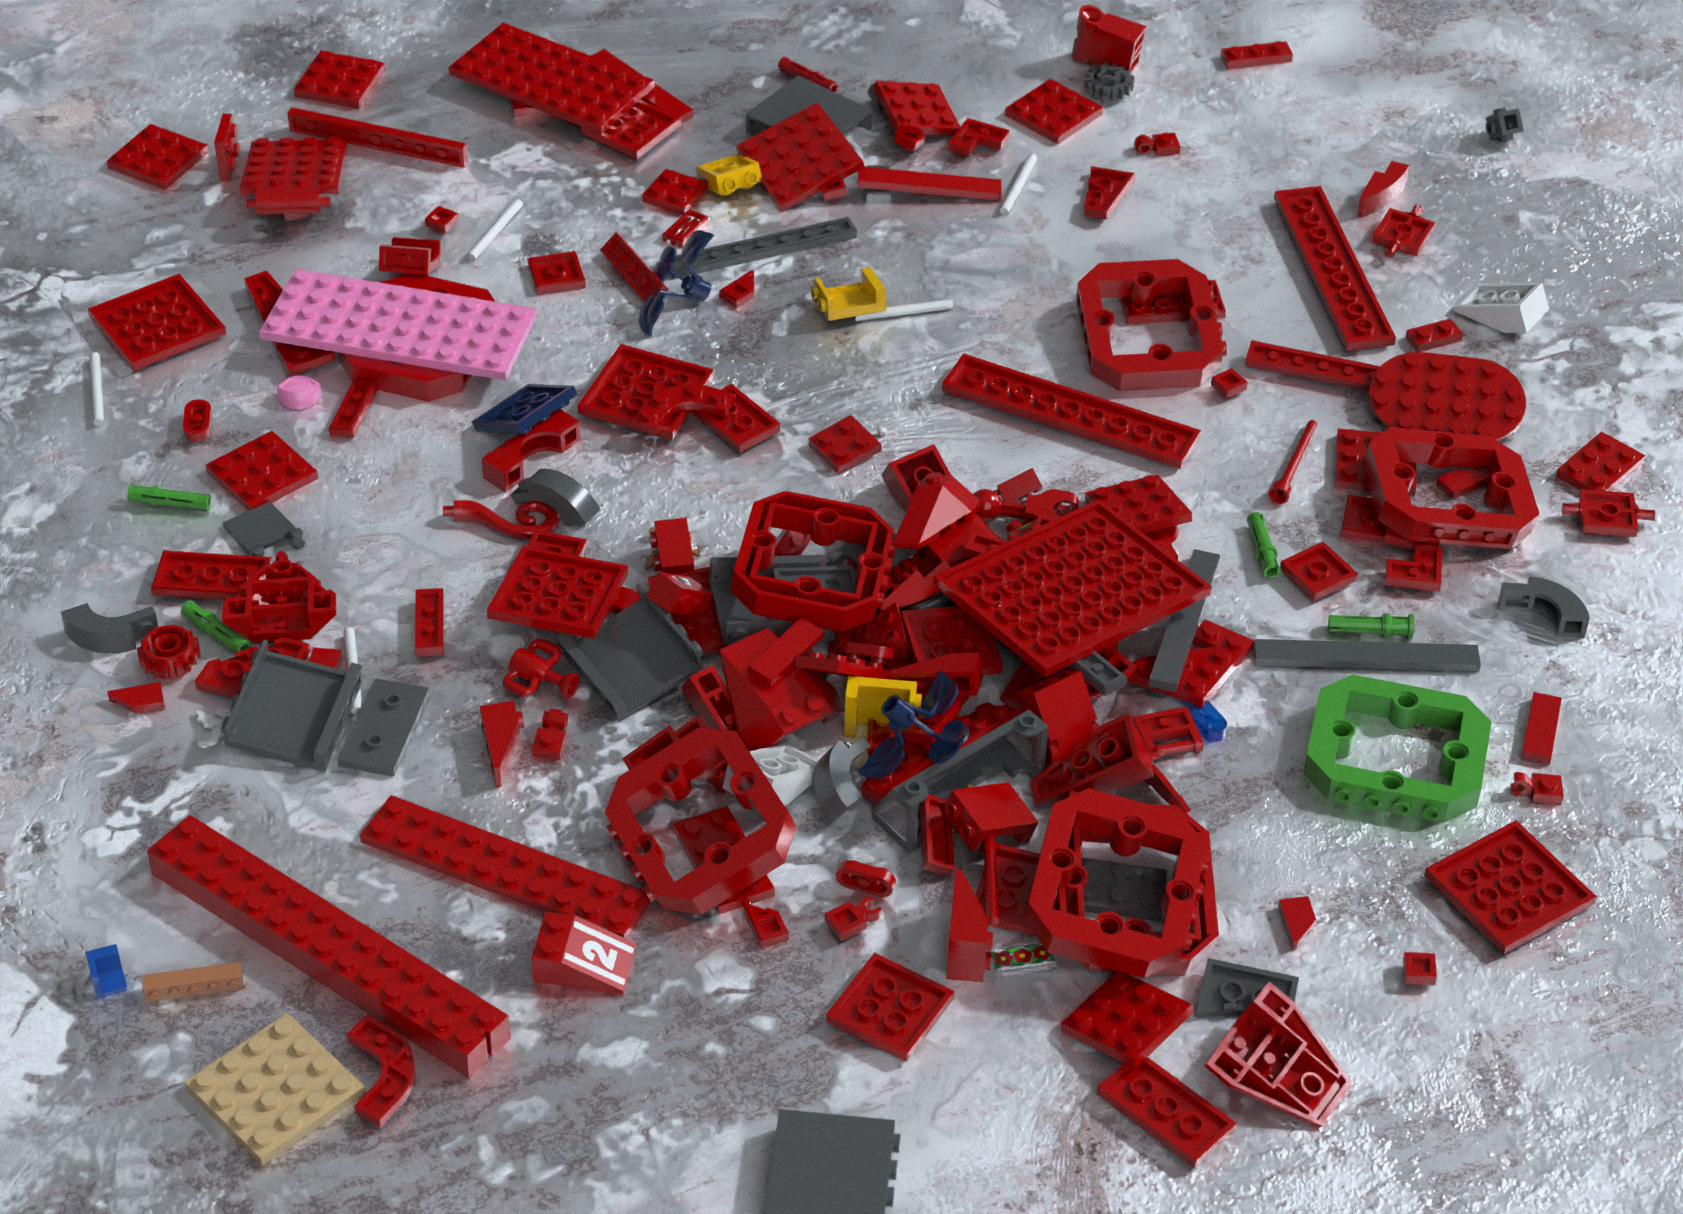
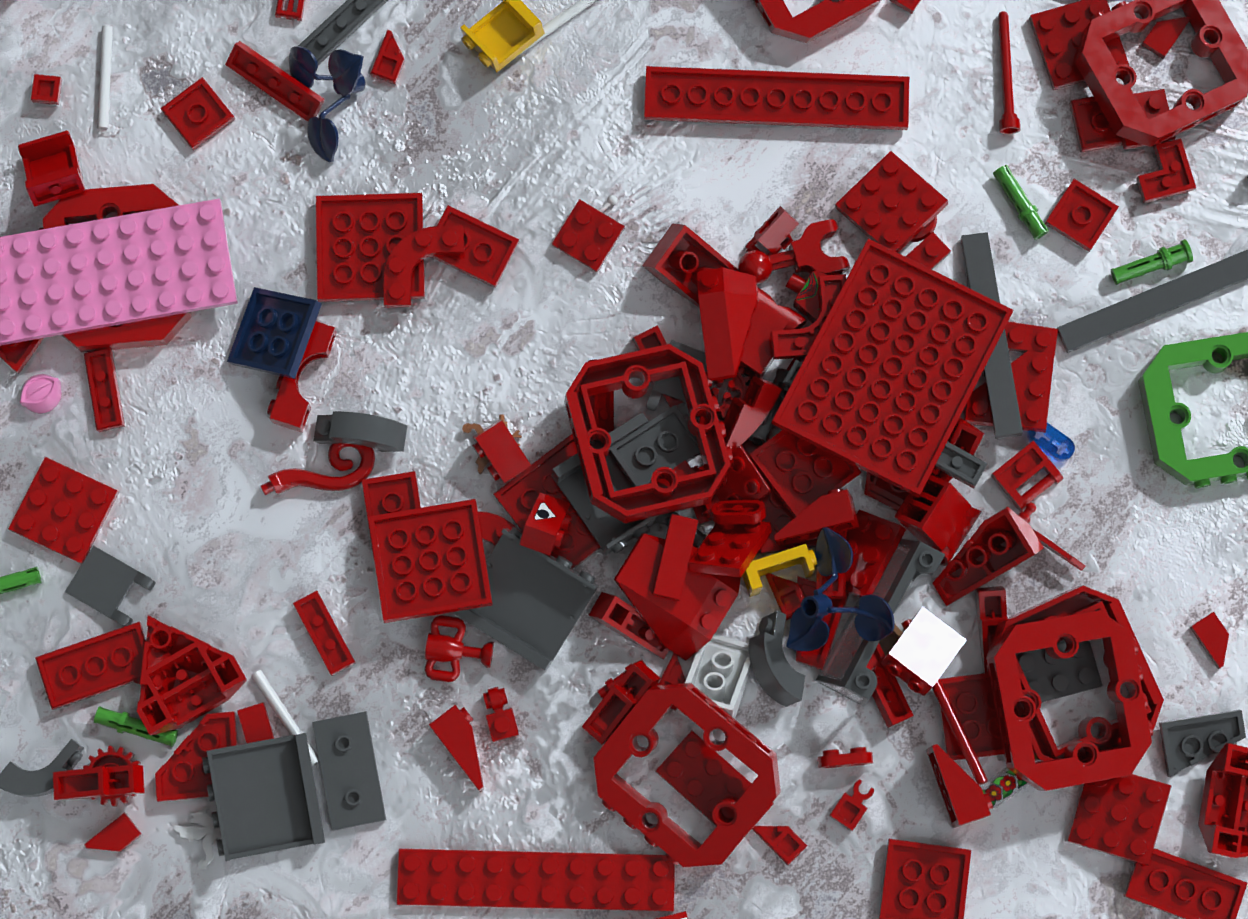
camera: 25 degrees left, 35 degrees up
none -> red slope [53,764,145,800]

